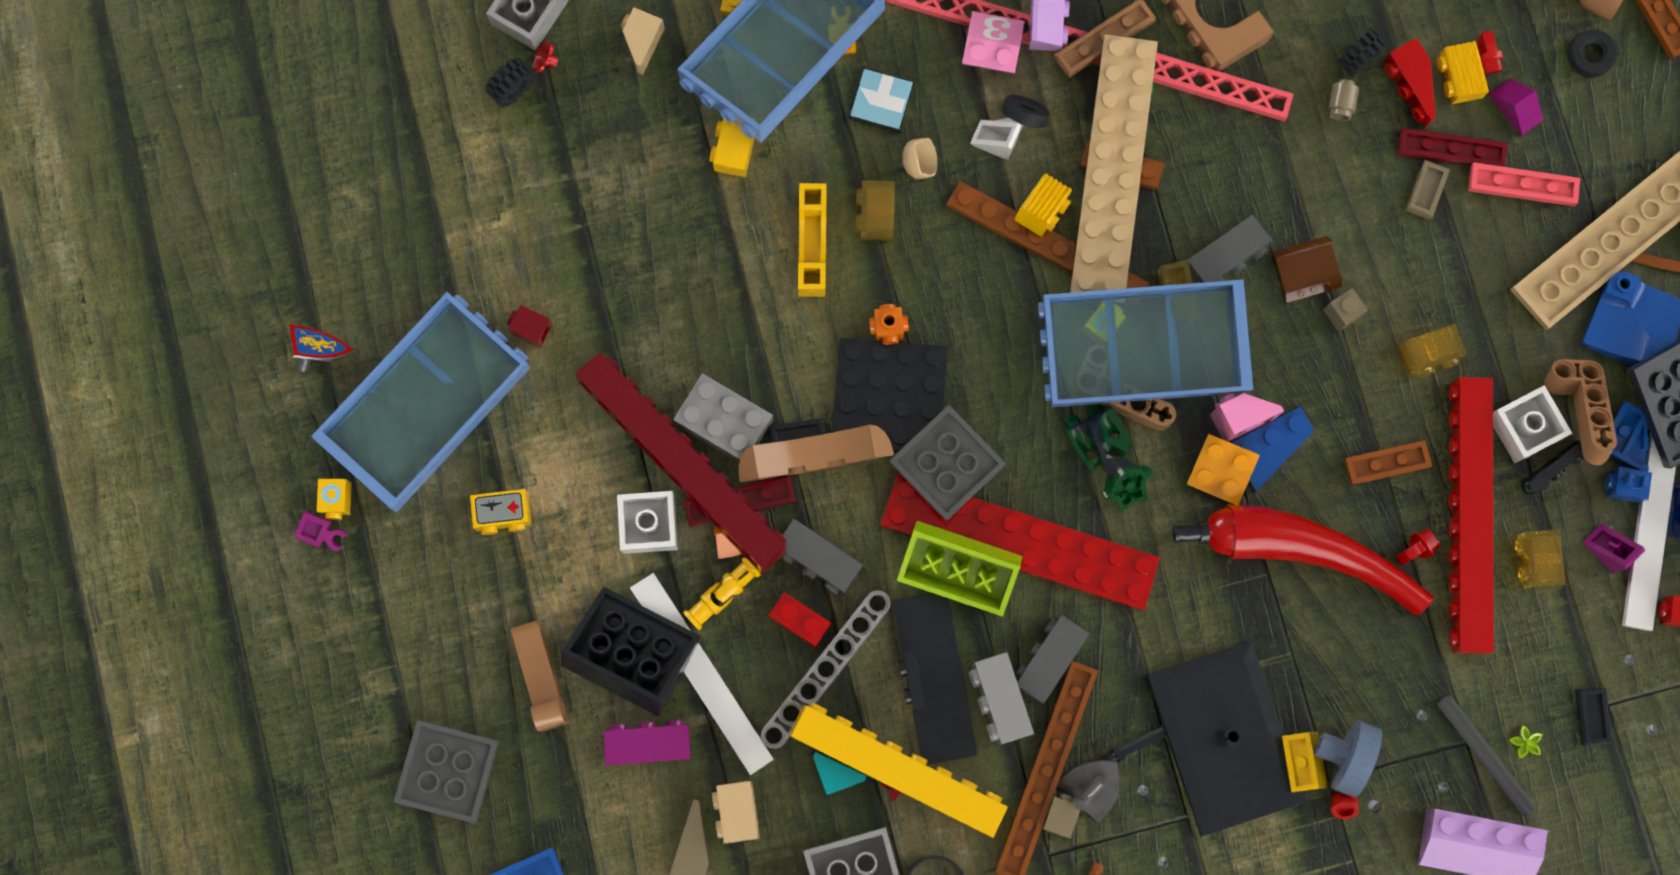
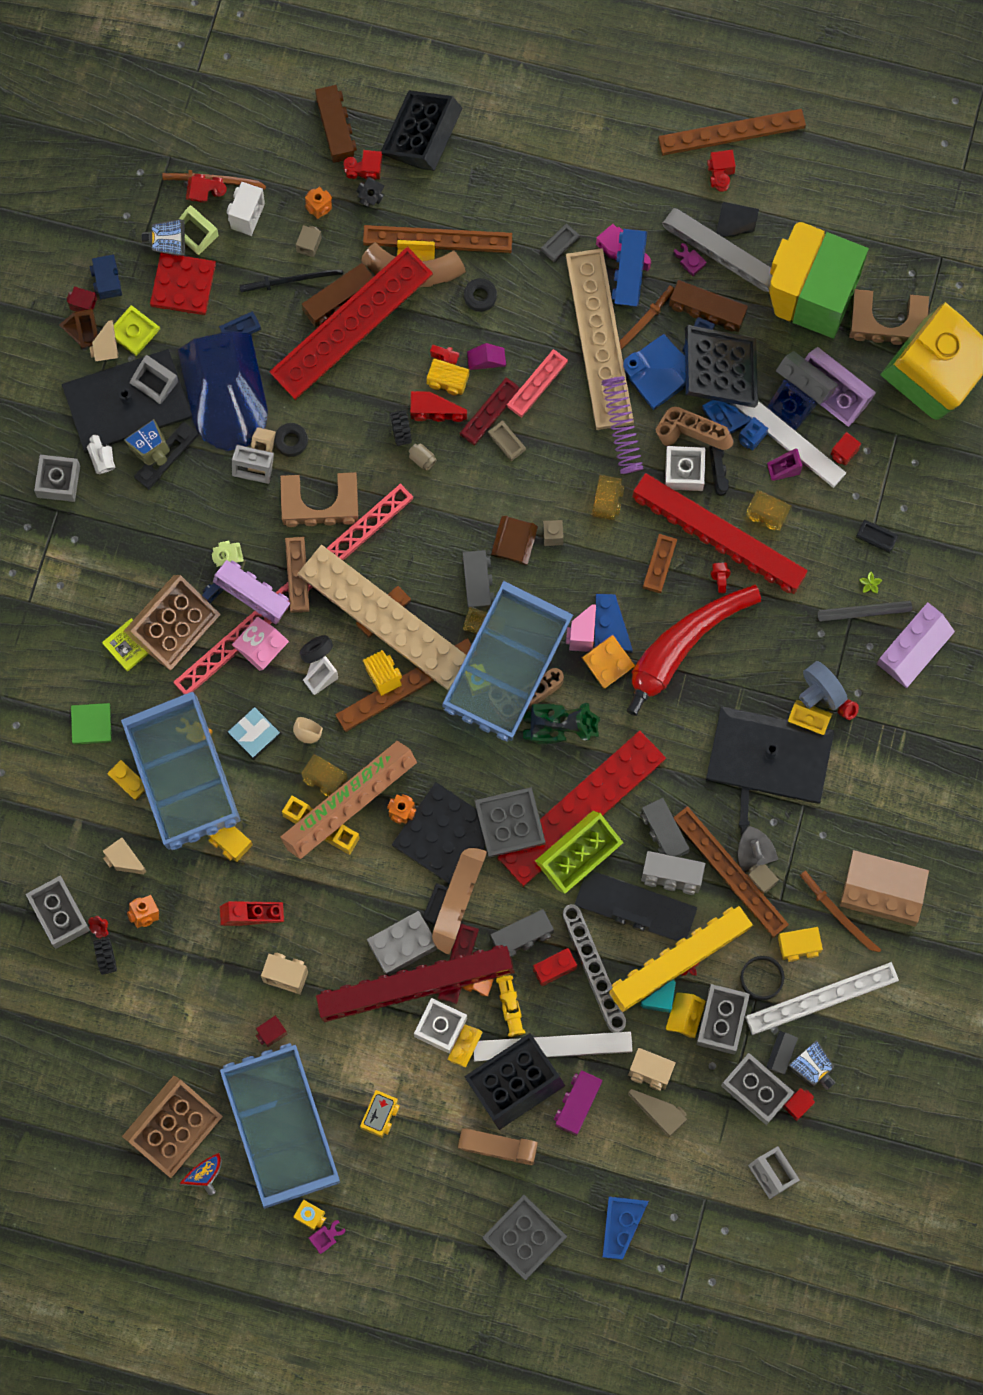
camera: 60 degrees left, 5 degrees down
none -> medium nougat slope [122,1076,223,1178]
none -> orange brick [127,895,159,928]
none -> red slope [220,901,284,926]
none -> tan brick [261,953,308,995]
none -> nougat brick [281,741,417,859]
none -> yellow plate [447,1024,483,1068]
none -> medium lavender piece [601,376,643,474]
none -> yellow panel [666,992,706,1038]

